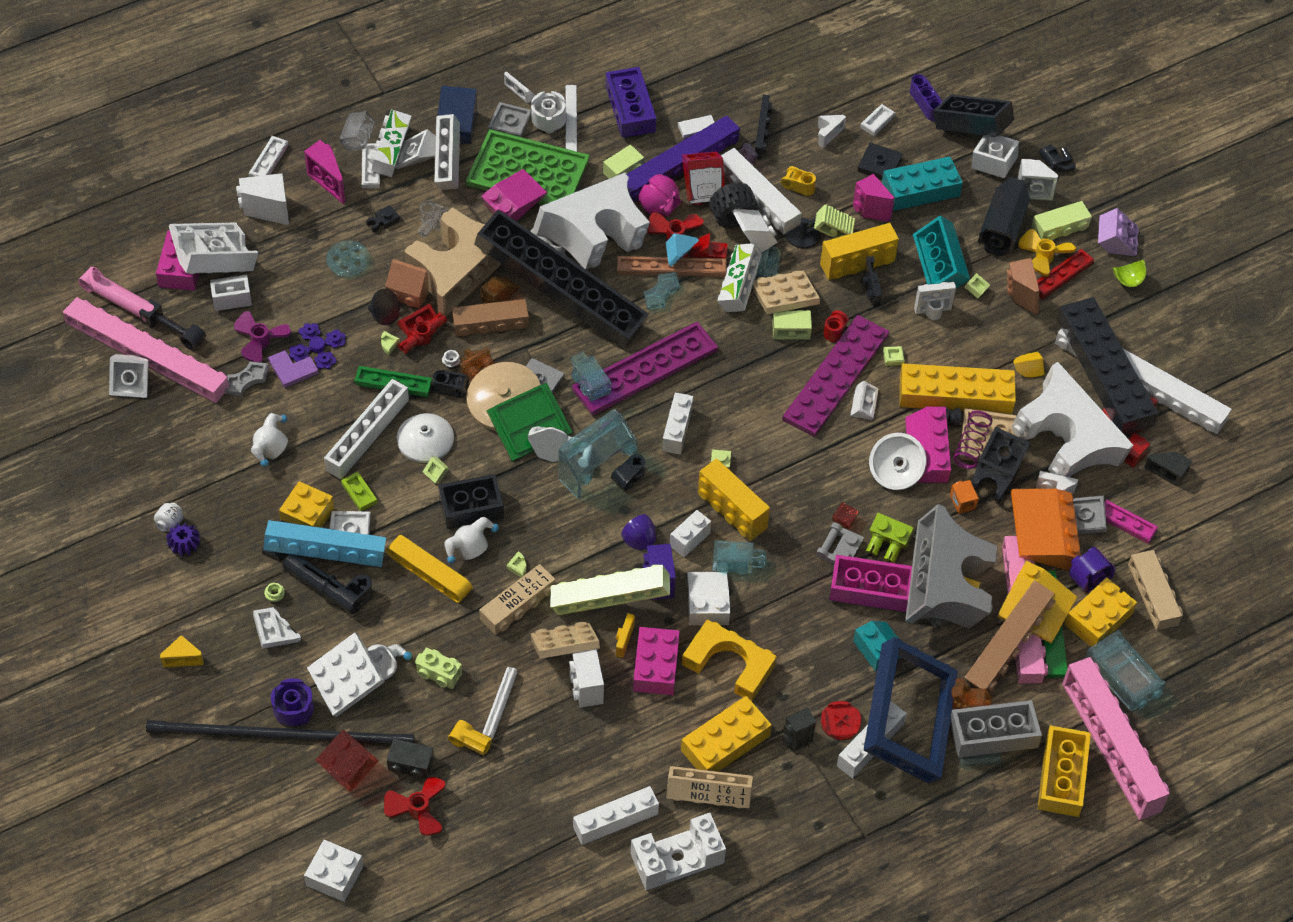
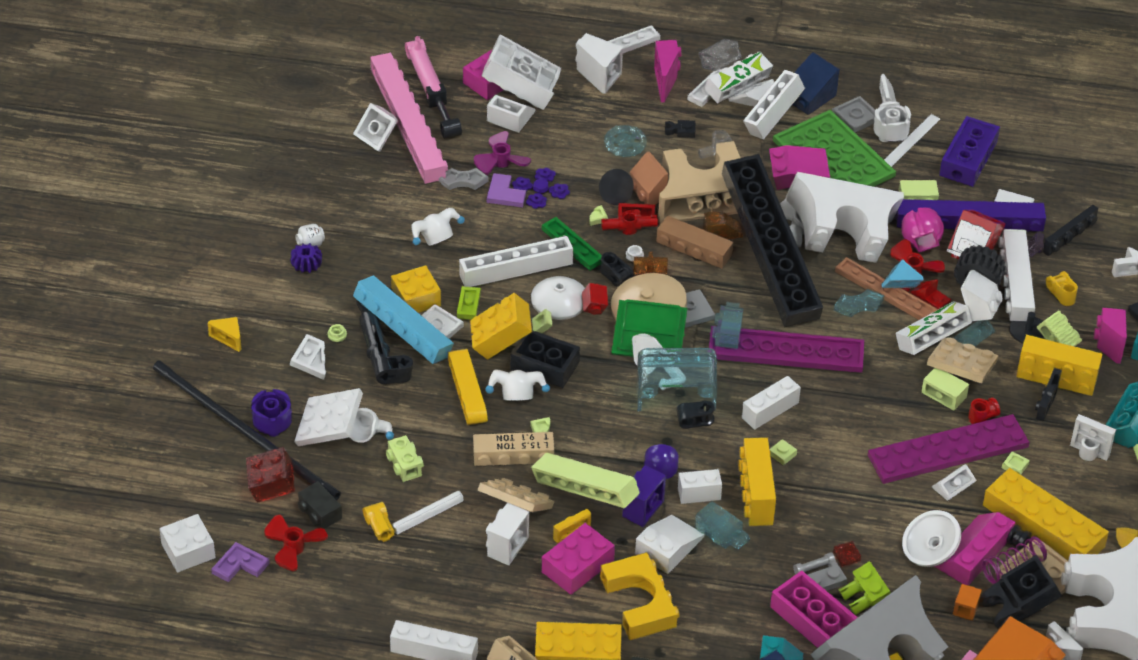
camera: 40 degrees right, 10 degrees down
none -> medium lavender tile [211,542,270,582]
none -> yellow piece [470,293,532,360]
none -> red brick [582,283,608,315]

